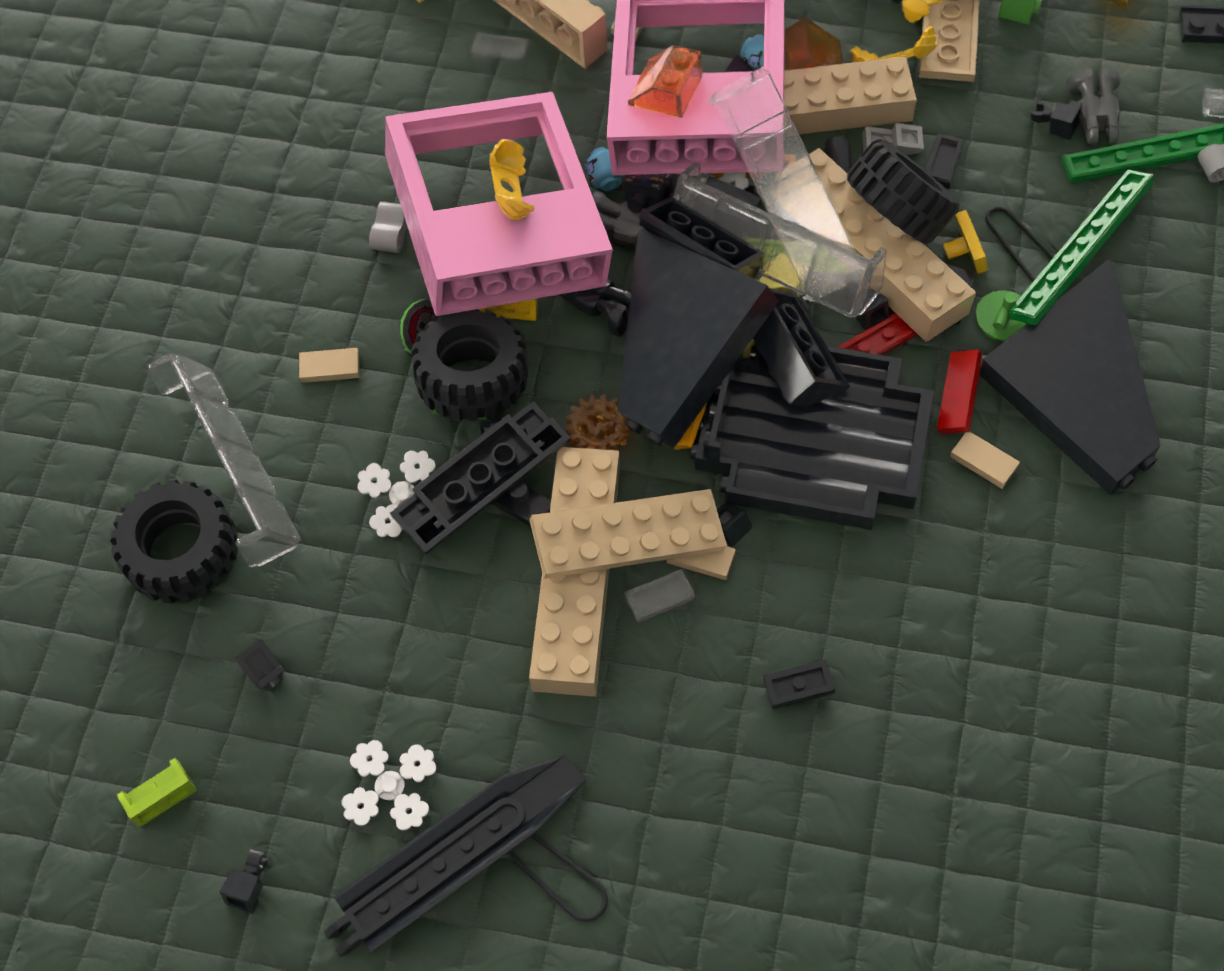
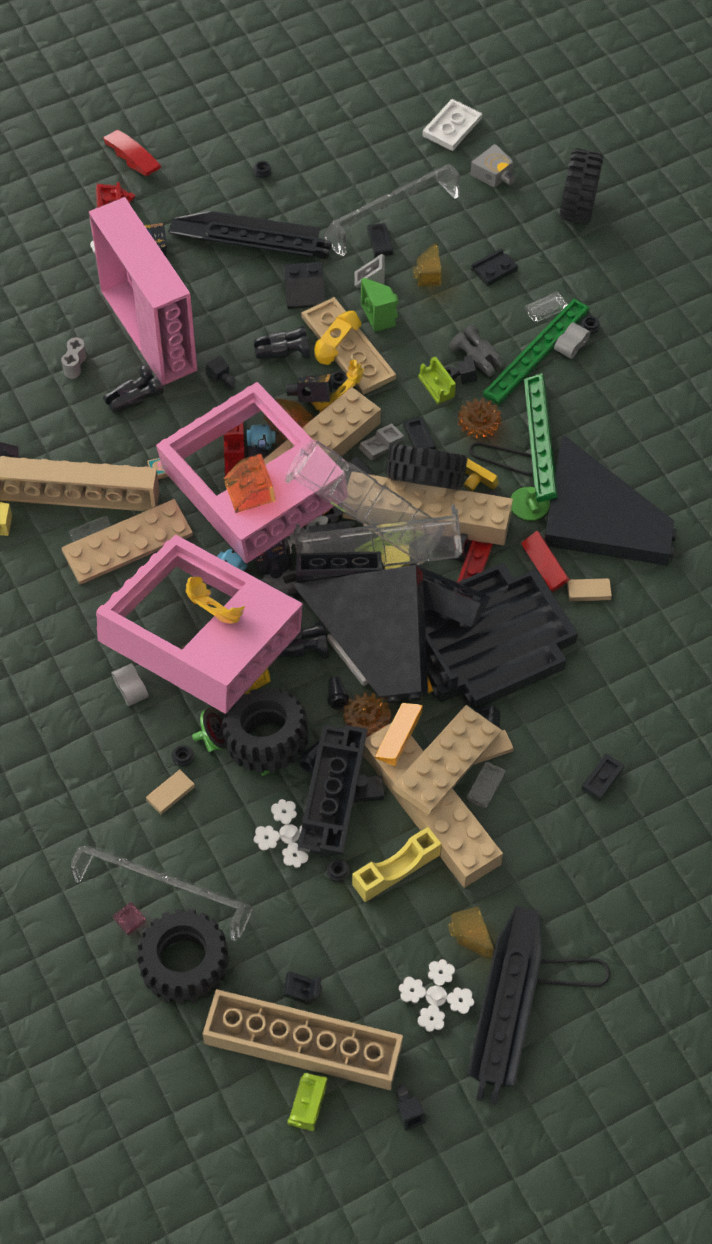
camera: 45 degrees left, 5 degrees down
none -> tan plate [61,499,193,585]
none -> clear pink tile [113,902,146,935]
none -> black plate [172,745,194,767]
none -> tan brick [203,989,403,1090]
none -> red slope [223,422,245,478]
none -> black torso [286,374,333,402]
none -> black plate [327,859,349,882]
none -> black cone [328,677,349,710]
none -> black plate [331,371,348,389]
none -> light yellow arch [352,827,441,902]
none -> light orange slope [375,703,423,766]
none -> lime hinge [418,356,456,404]
none -> clear yellow slope [448,906,493,958]
none -> clear orange gear [458,398,502,438]

